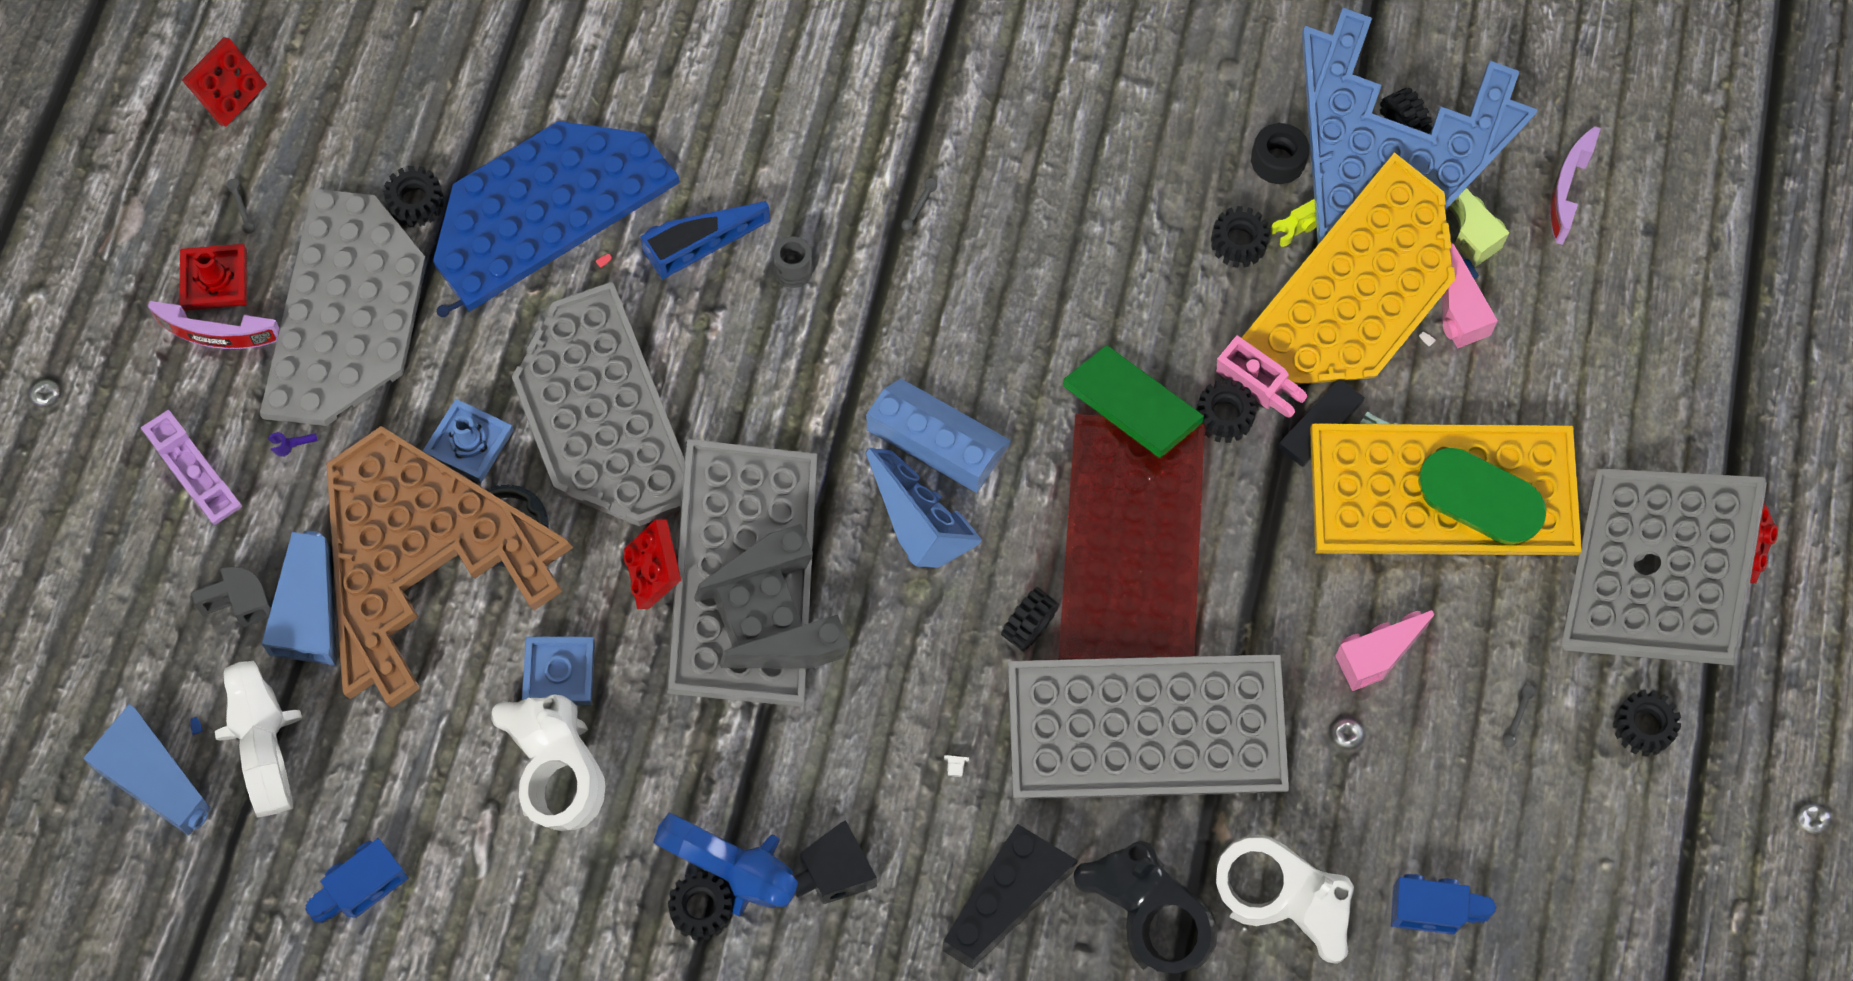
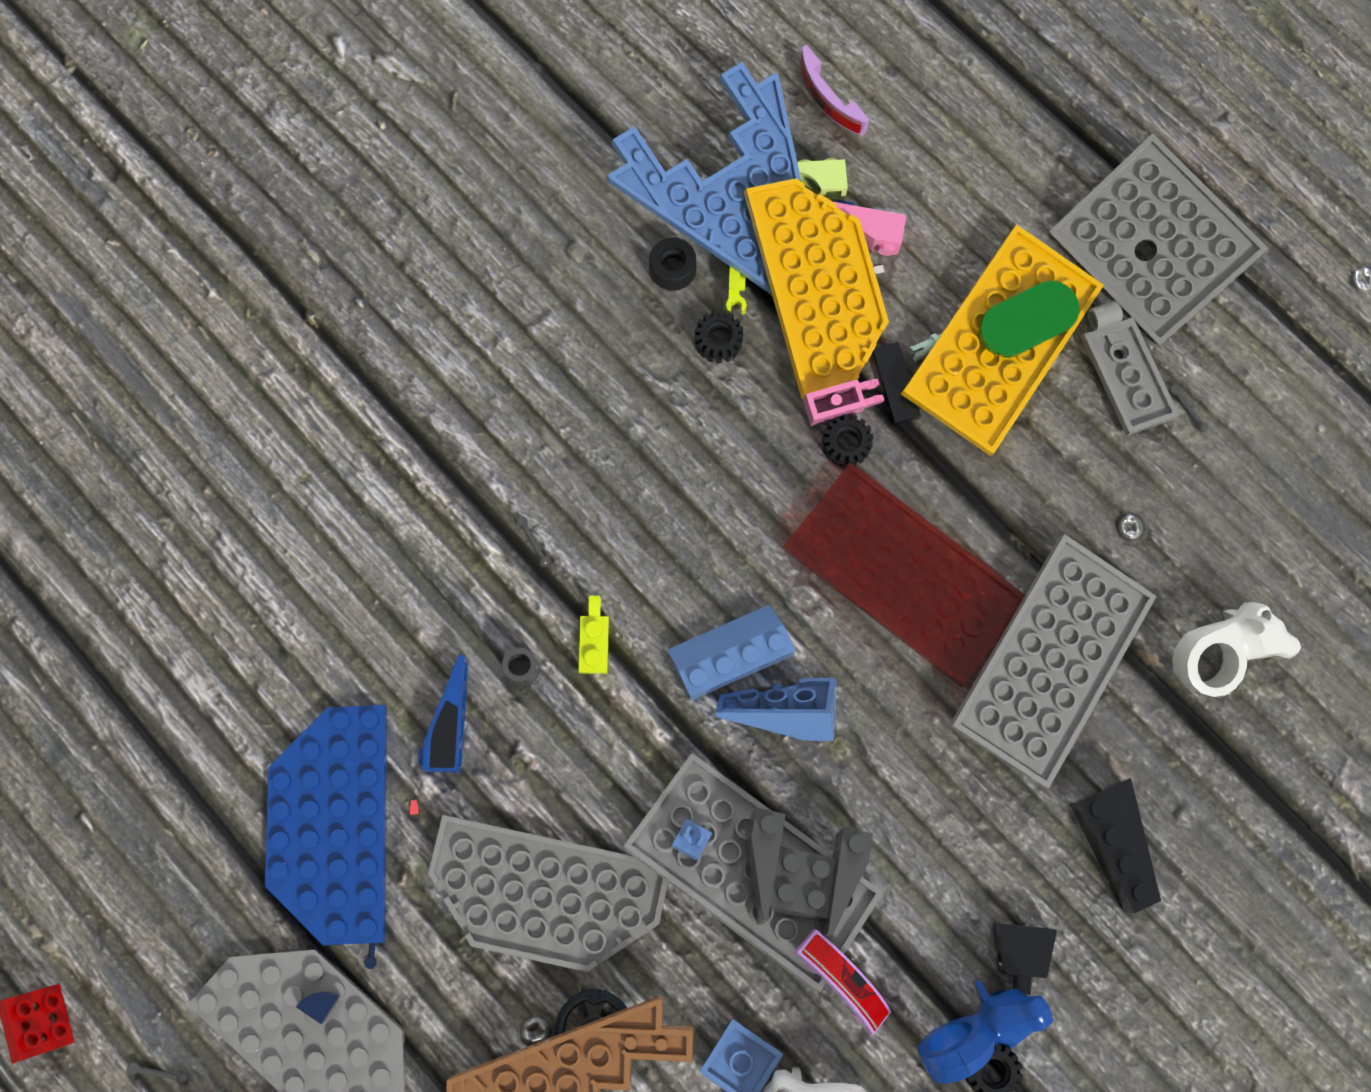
camera: 55 degrees left, 10 degrees up
black tyre [383,166,444,227] -> none
medium blue plate [423,399,514,484] -> none
red plate [624,519,681,609] -> none
white piece [944,754,969,777] -> none
black tyre [1001,587,1060,652] -> none
green tile [1063,345,1204,458] -> none
black animal [1073,840,1218,974] -> none
bright pink slope [1335,610,1434,691] -> none
black tyre [1380,87,1432,134] -> none
blue hinge [1391,874,1497,935] -> none
black tyre [1613,690,1681,756] -> none
none -> dark blue tile [296,992,341,1024]
none -> neon yellow plate [579,596,609,674]
none -> medium blue tile [671,818,712,861]
none -> slope [794,929,891,1035]
none -> light grey hinge [1080,301,1179,436]

